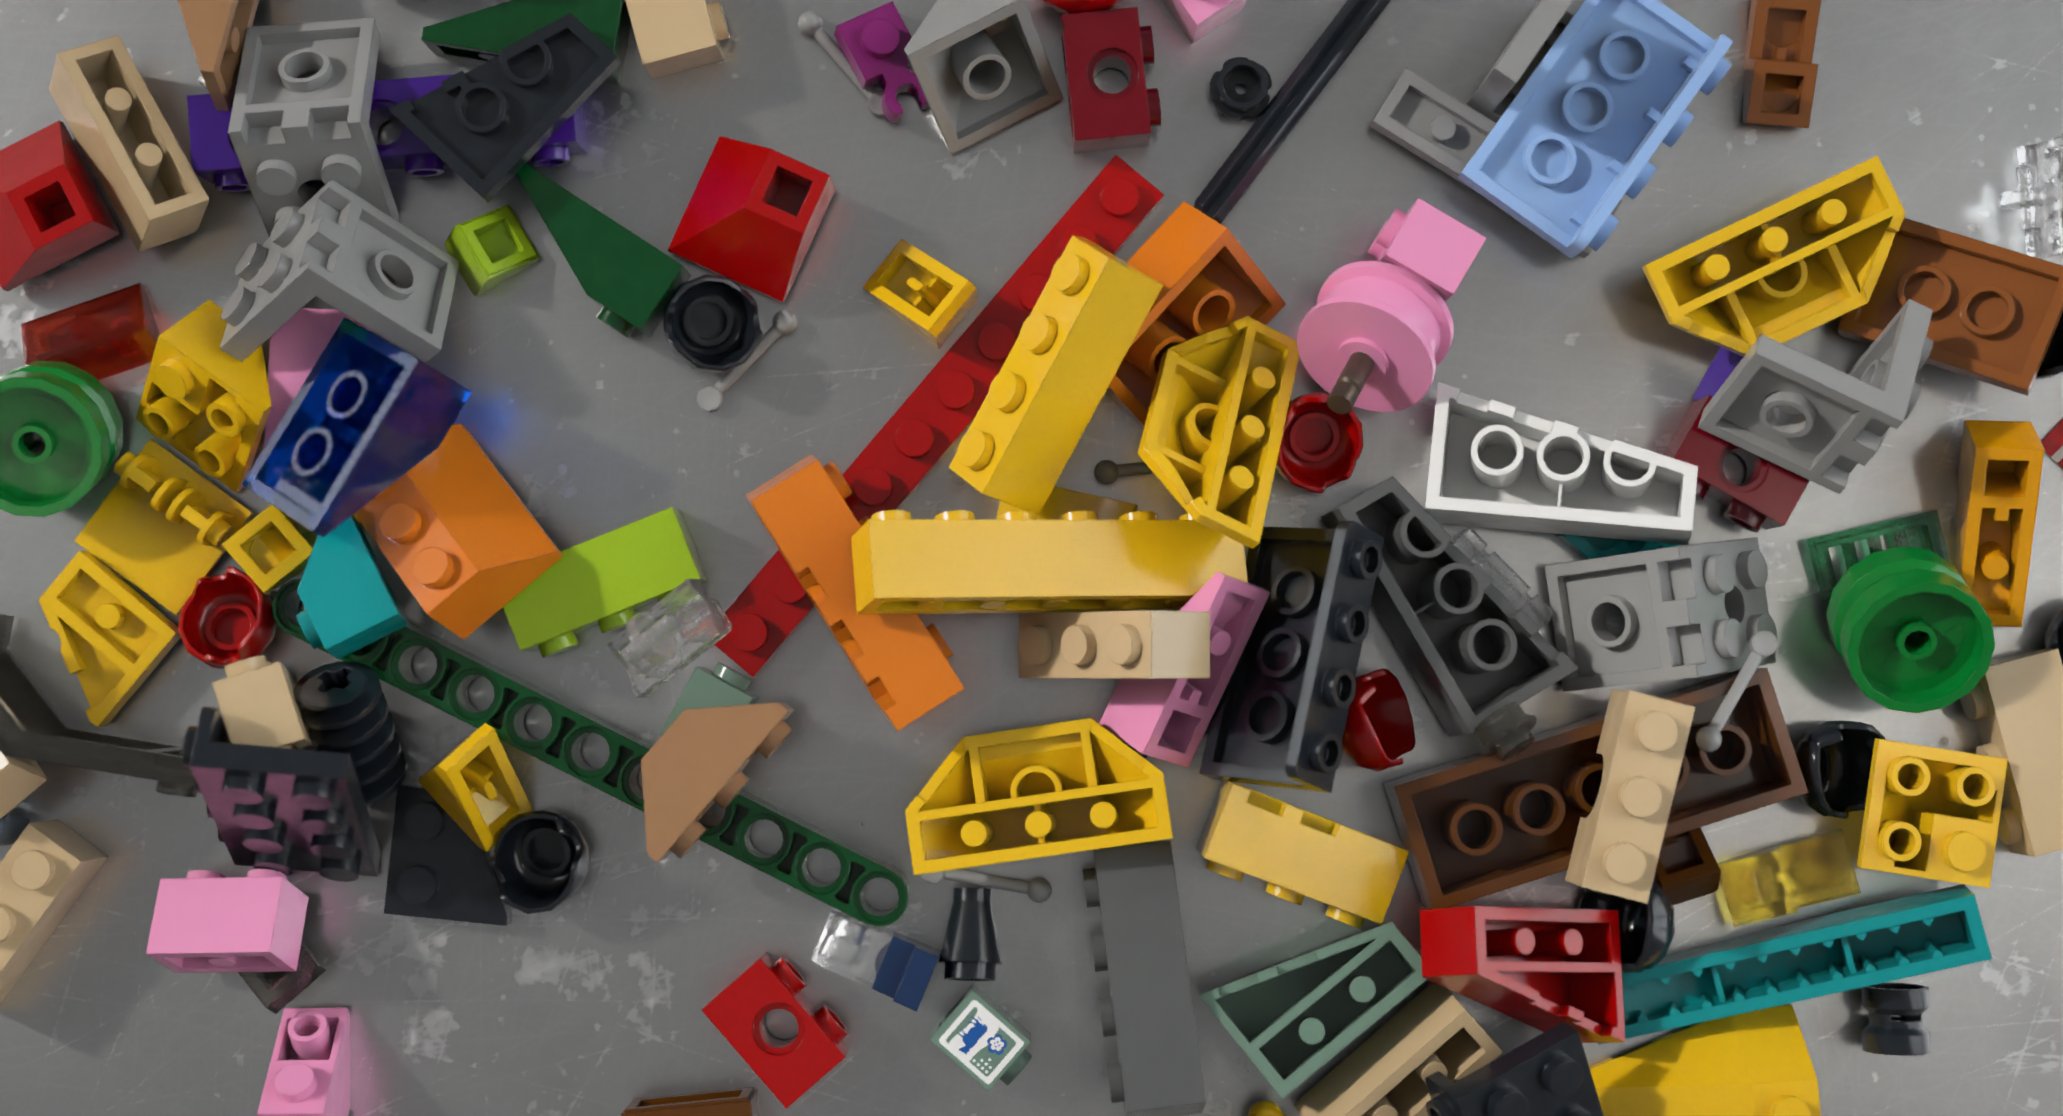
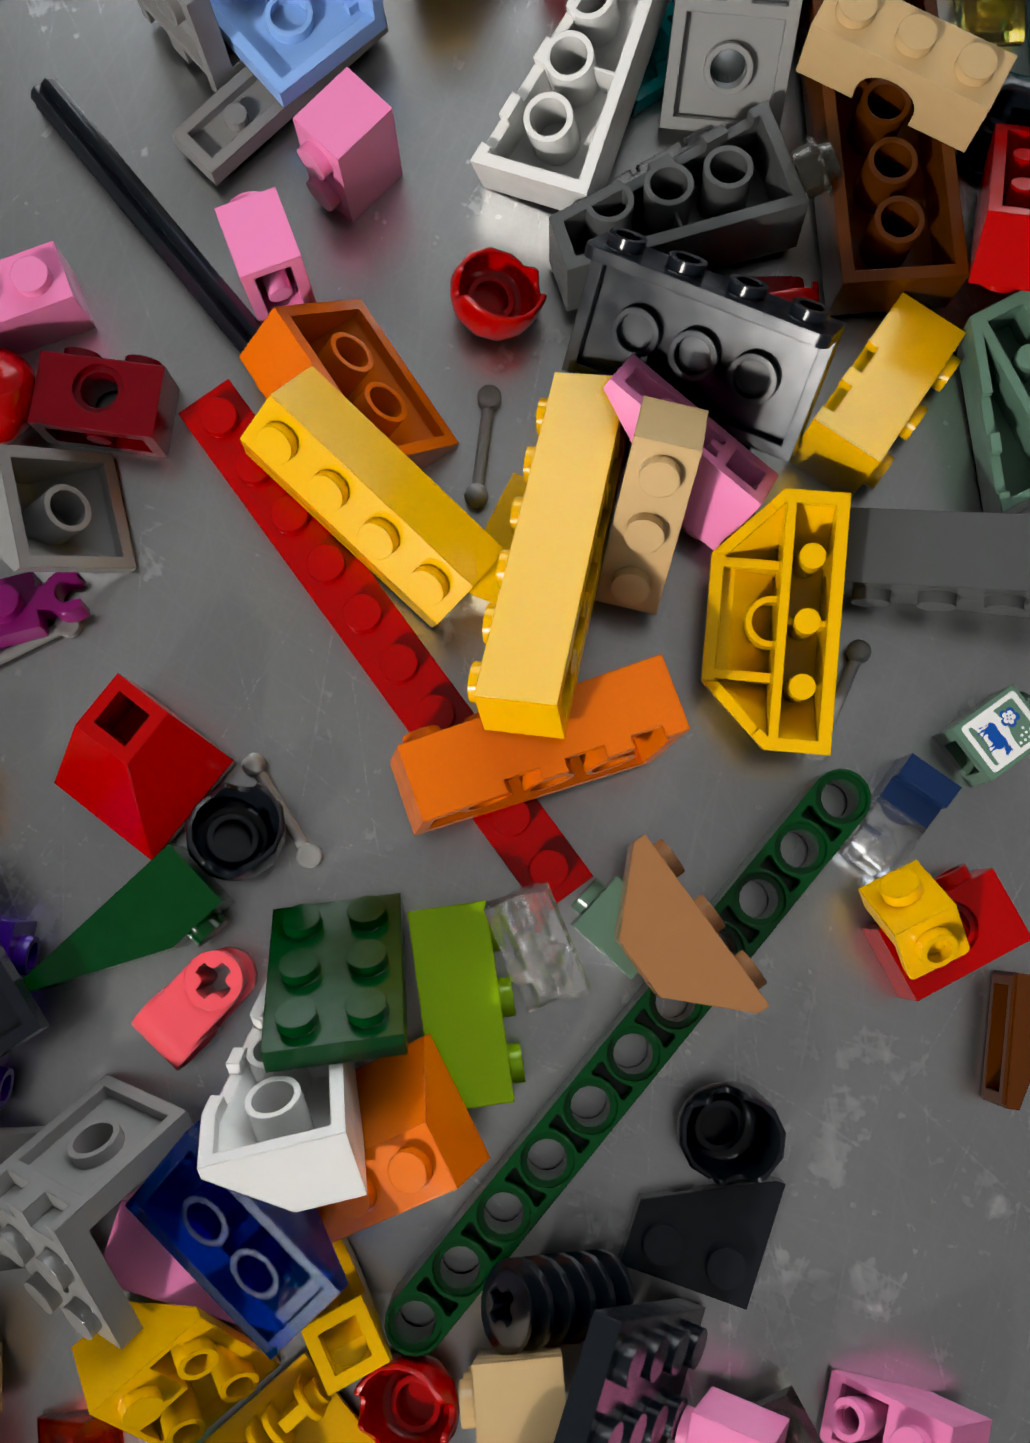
camera: 75 degrees left, 5 degrees down
teal slope [296,498,409,659] -> none
yellow slope [417,723,533,852] -> none
lime slope [445,204,540,296] -> none
yellow slope [862,239,978,349] -> none
black cone [938,888,1002,981] -> none
yellow wedge [1137,316,1299,549] -> none
black plate [1210,57,1272,119] -> none
bright pink wheel [1297,261,1454,414] -> none
none -> coral piece [131,946,258,1071]
none -> white wedge [197,979,367,1213]
none -> bright pink brick [214,187,316,324]
none -> dark green plate [260,893,408,1073]
none -> yellow bracket [858,859,970,979]

